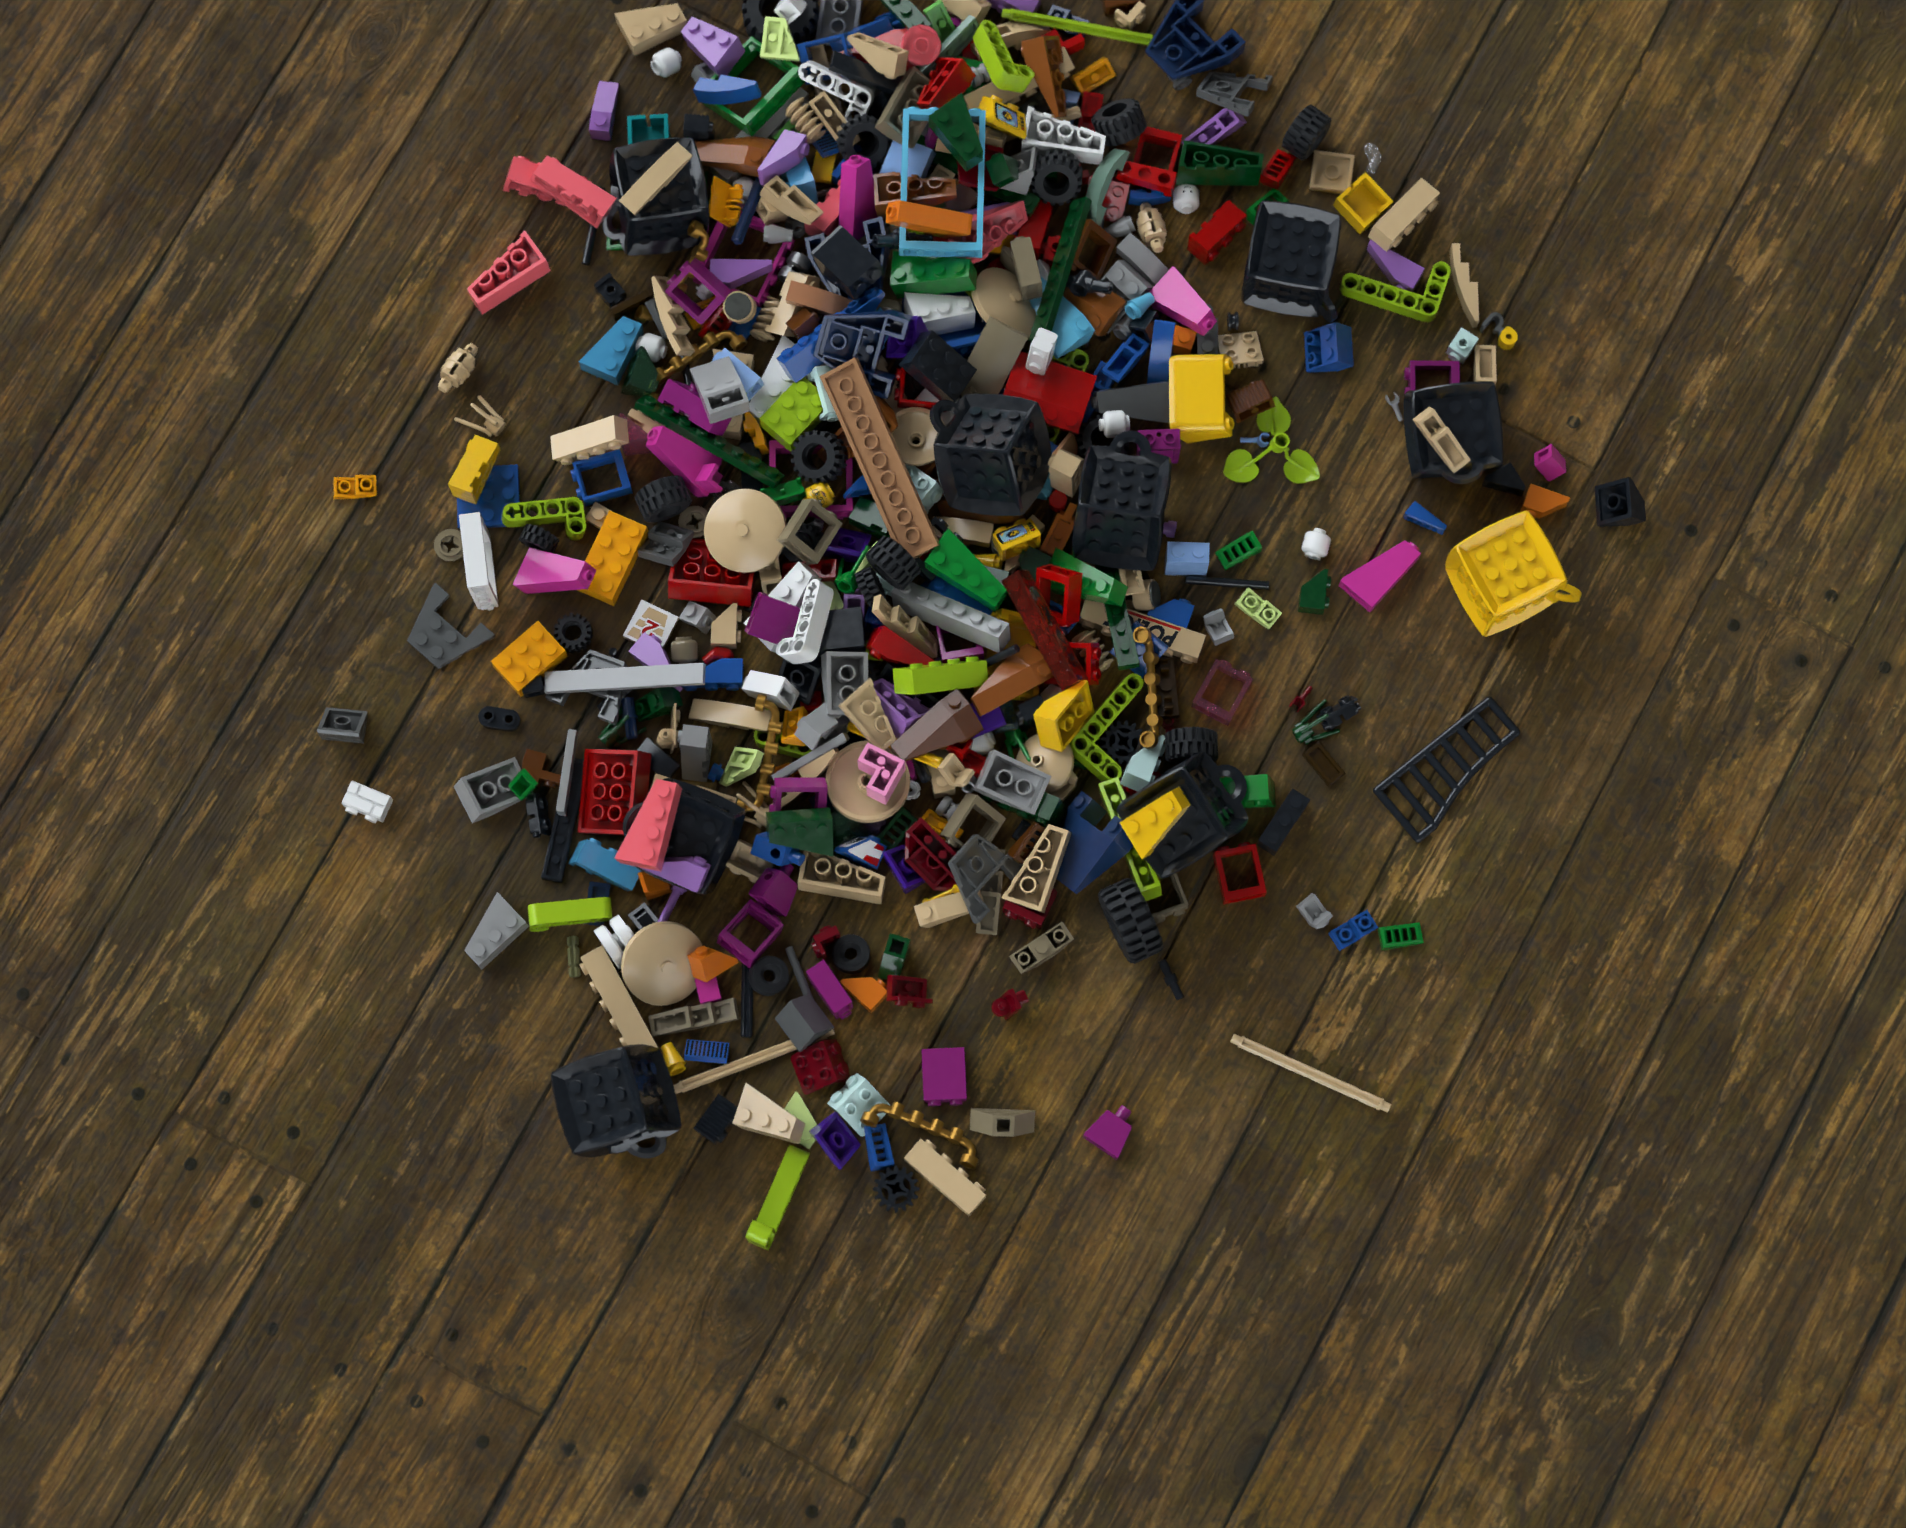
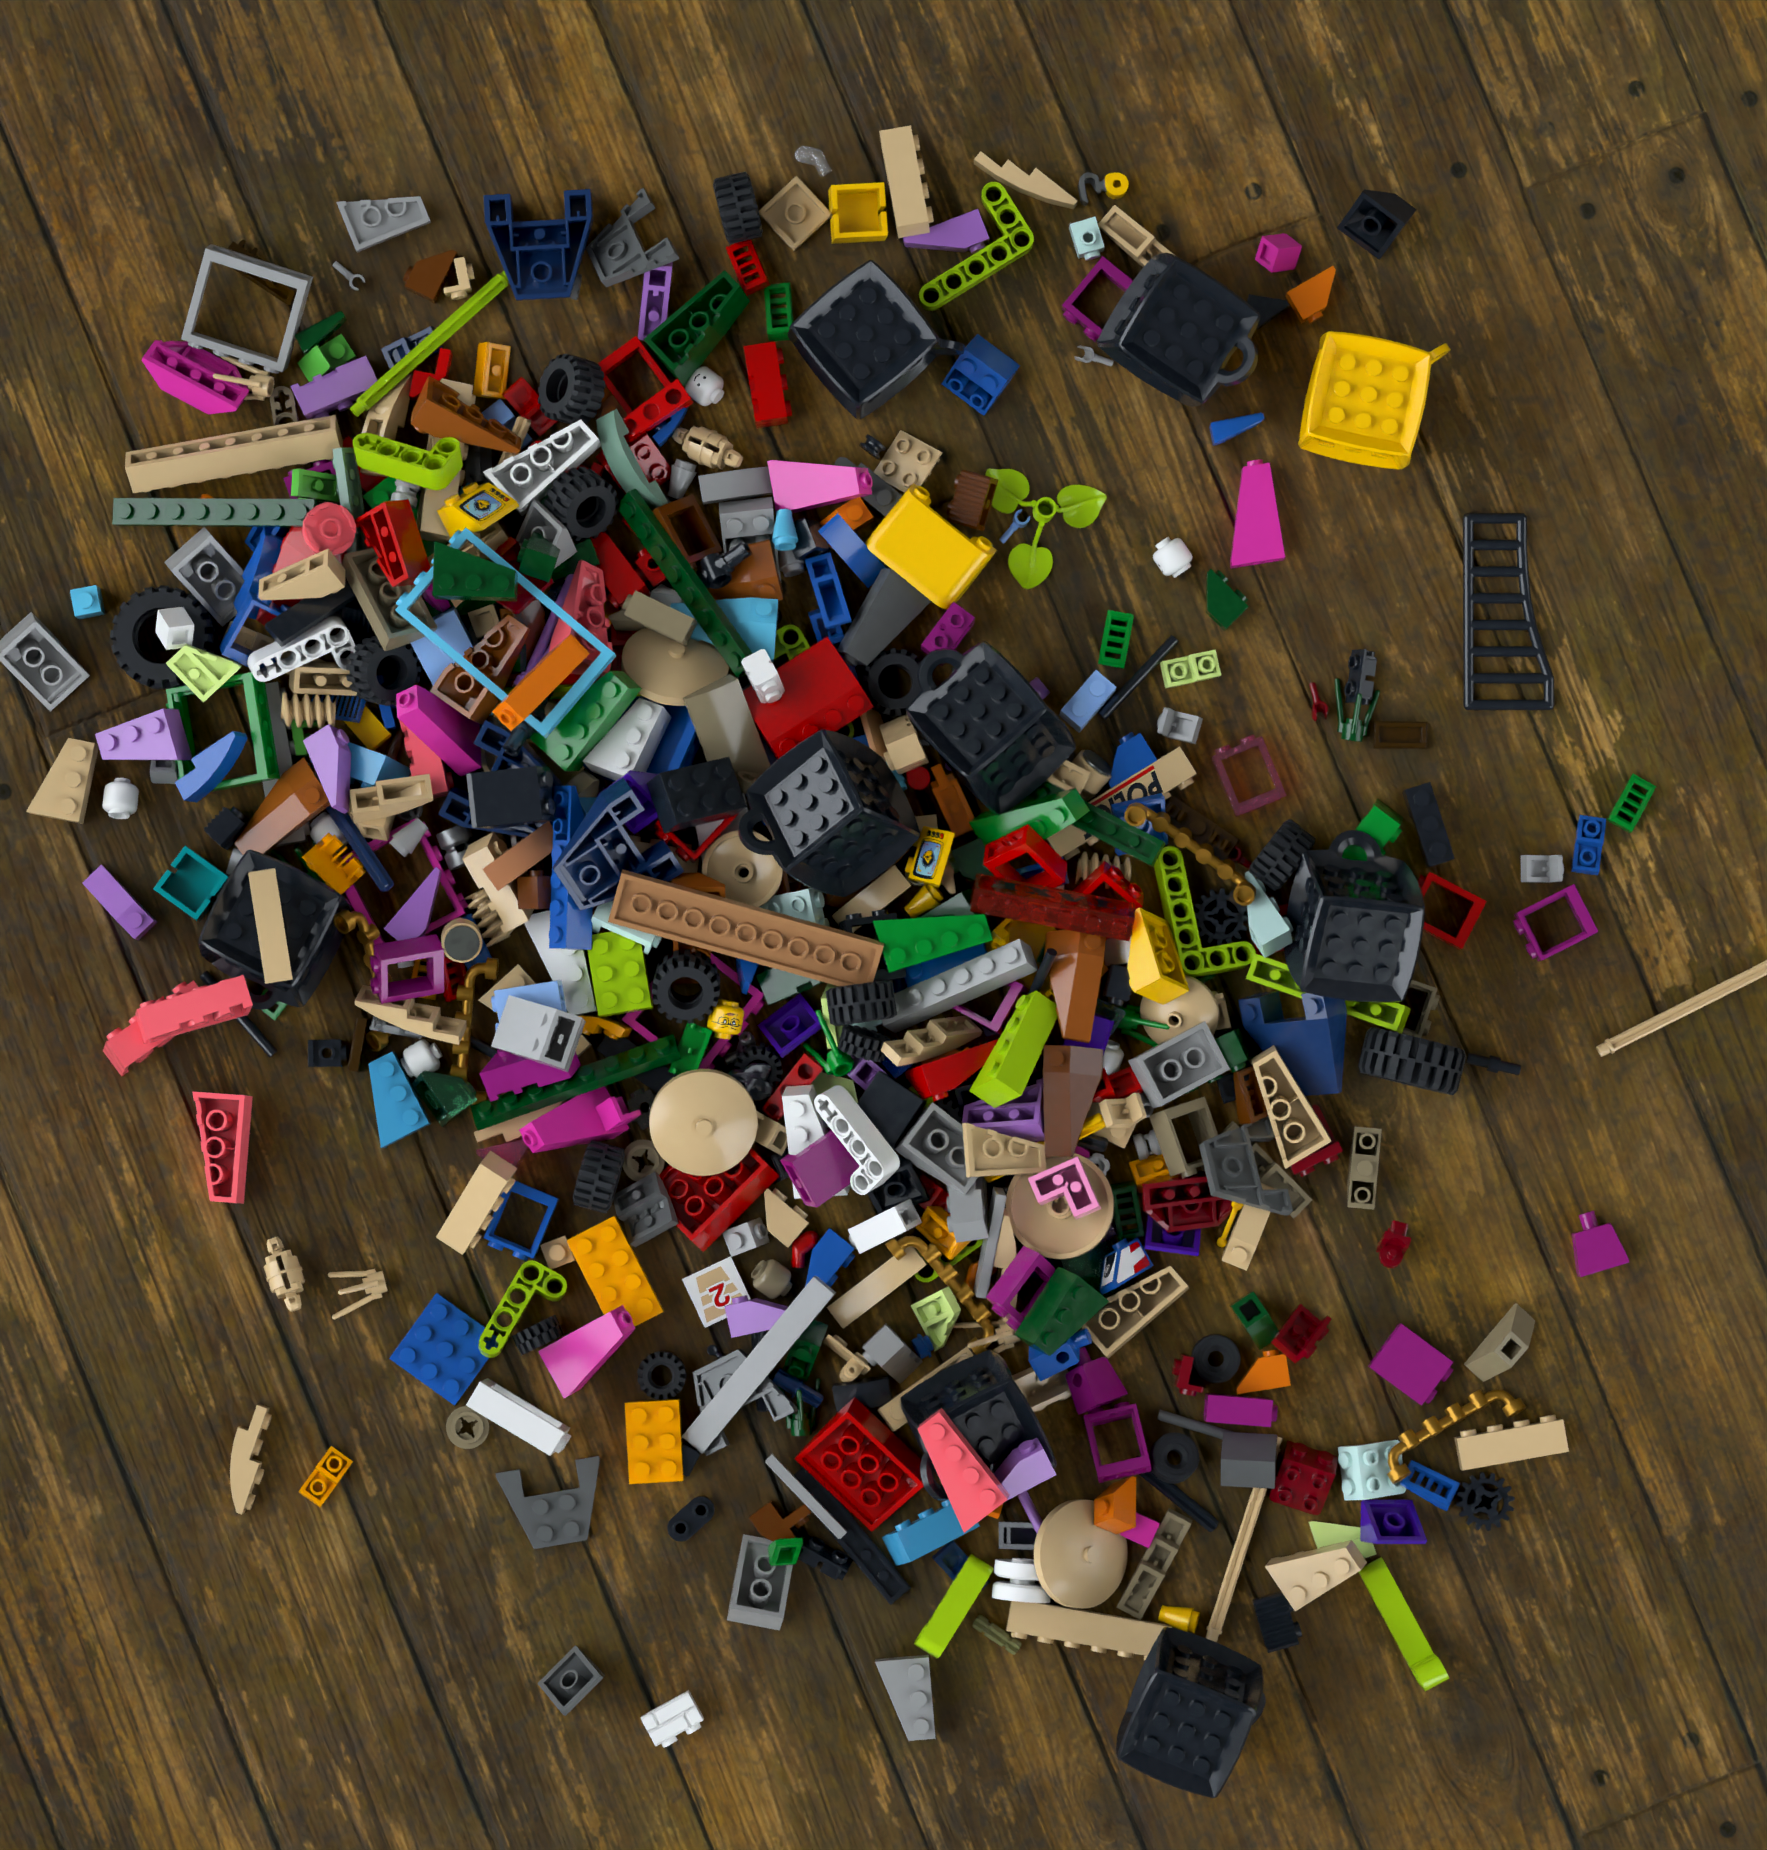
camera: 50 degrees left, 10 degrees up
yellow wedge [448,435,501,505] -> none
blue tile [684,1039,729,1064] -> none
dark tan window [778,498,843,565] -> none
white head [1099,410,1130,438] -> none
yellow wedge [1120,787,1190,859] -> none
tan slope [1412,407,1471,473] -> none
none -> tan slope [230,1404,272,1515]
none -> magenta window [1513,884,1598,962]

